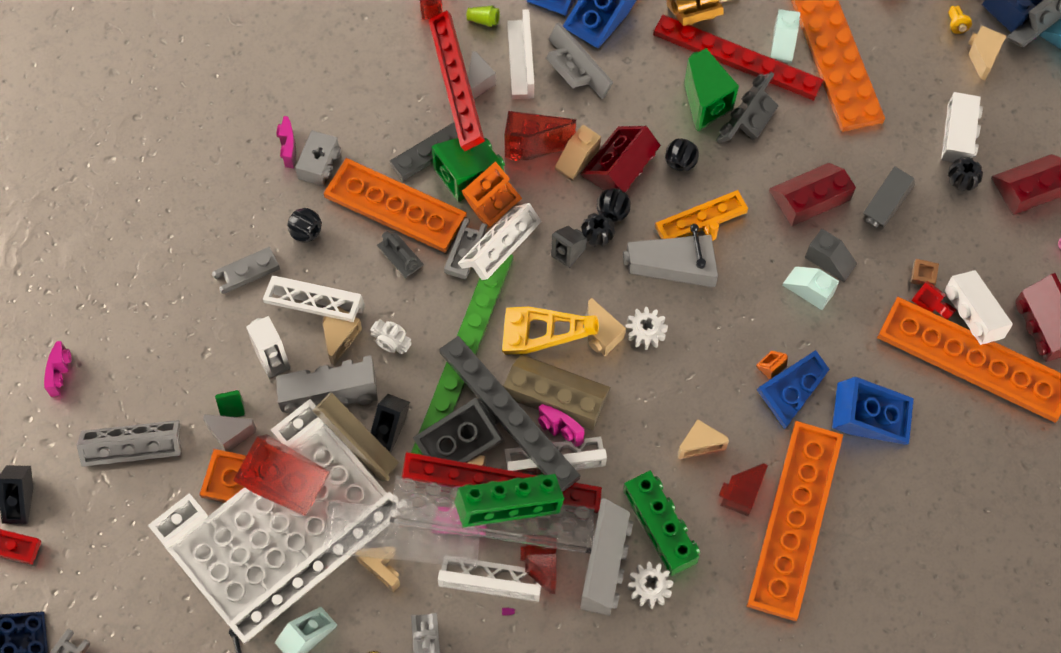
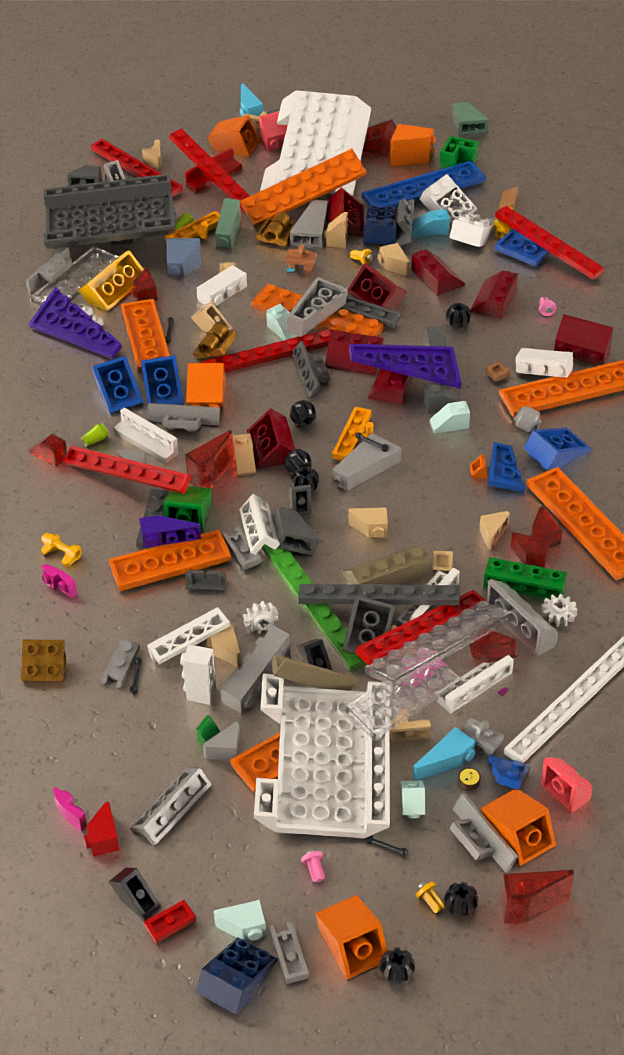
camera: 45 degrees left, 20 degrees down
clear red slope [233,434,330,516] -> none
black piece [287,208,322,243] -> none
light grey brick [295,130,341,186] -> none
green brick [455,474,564,527] -> none
orange slope [462,161,522,229] -> none
yellow plate [502,306,599,355] -> none
dark pink slope [538,404,584,448] -> none
white gear [625,307,668,350] -> none
green slope [684,48,739,131] -> none
red plate [911,281,956,320] -> none
white brick [941,92,983,162] -> none
none -> pearl gold plate [21,639,66,681]
none -> yellow piece [41,532,82,568]
none -> red slope [84,802,120,857]
none -> black hinge [129,657,142,694]
none -> dark purple slope [139,515,201,548]
none -> orange slope [186,363,226,410]
none -> light aqua slope [213,900,266,941]
none -> dark grey slope [272,506,320,556]
none -> light grey wedge [286,277,348,337]
none -> bright pink piece [301,850,325,883]
none -> dark red slope [325,330,384,376]
none -> dark grey plate [340,296,401,329]
none -> dark red slope [347,263,408,310]
none -> dark purple wing [349,344,462,389]
none -> dark red slope [411,249,465,296]
none -> medium azure slope [413,727,476,781]
none -> tan plate [433,550,453,571]
none -> clear red slope [510,532,551,568]
none -> light grey head [514,406,542,432]

